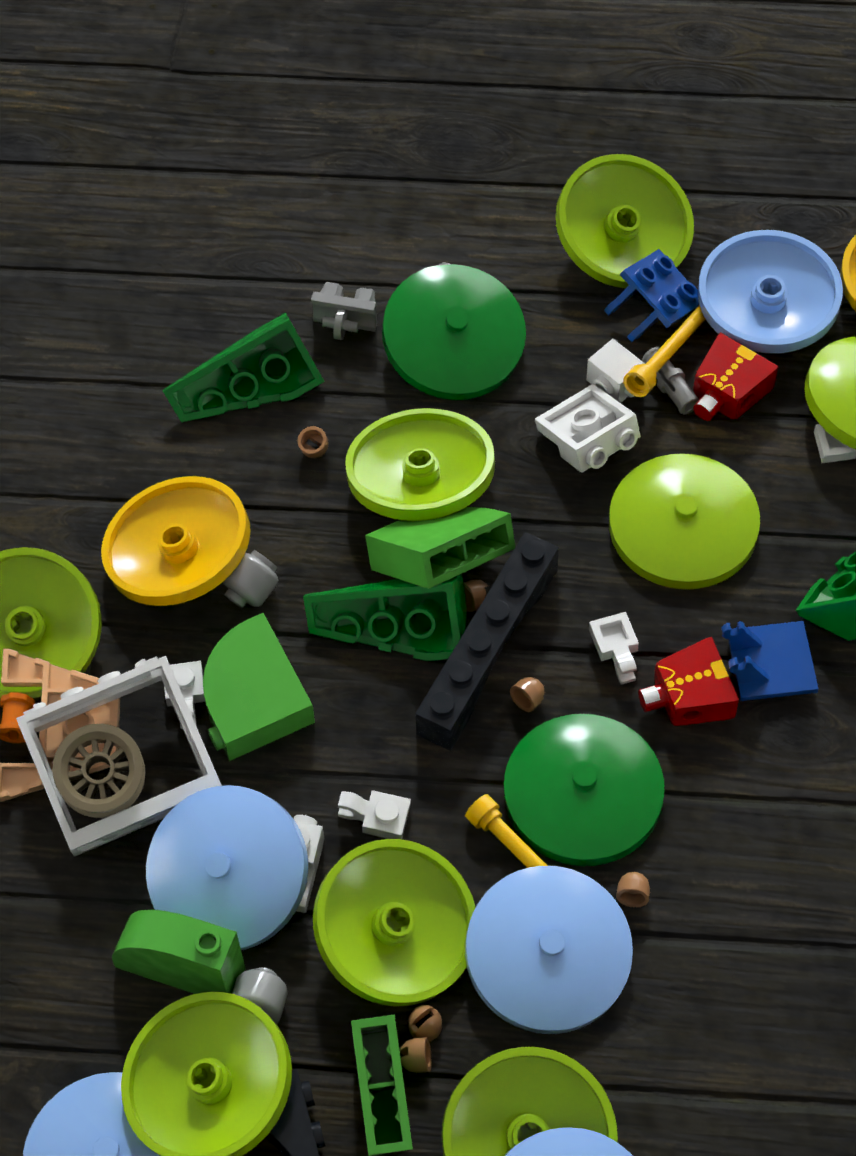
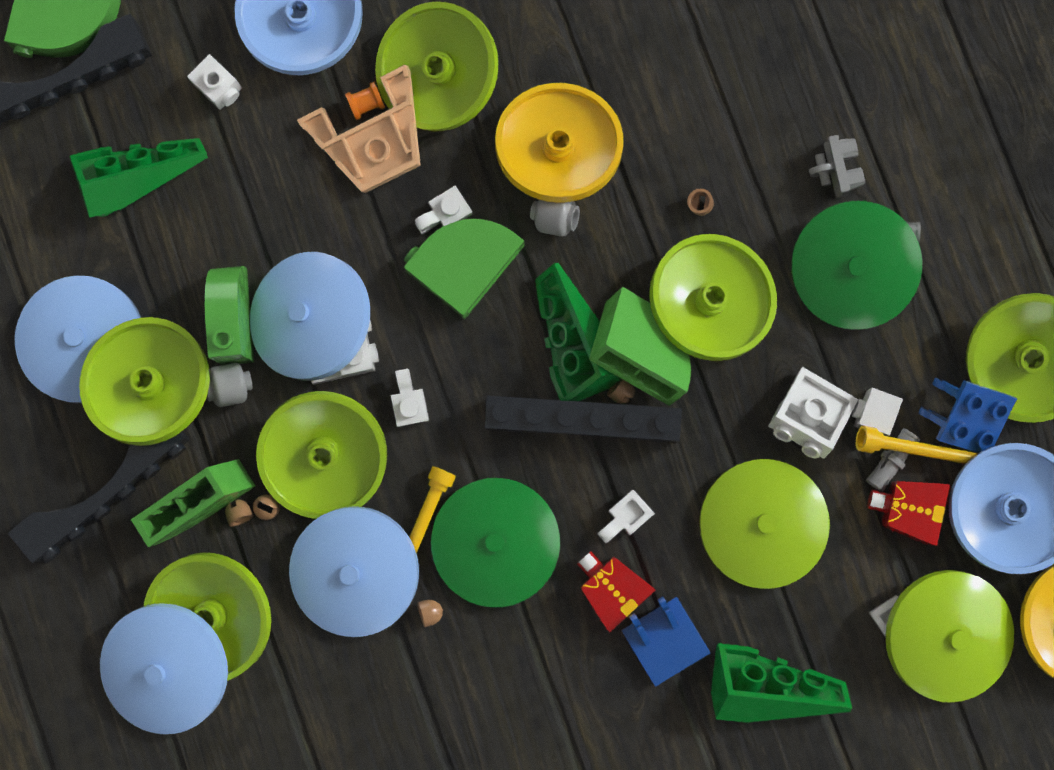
camera: 70 degrees right, 25 degrees up
white window [16,656,222,857] -> none
dark tan wheel [52,724,145,818] -> none
green wedge [163,313,325,422] -> none
medium nougat hinge [510,677,544,712] -> none

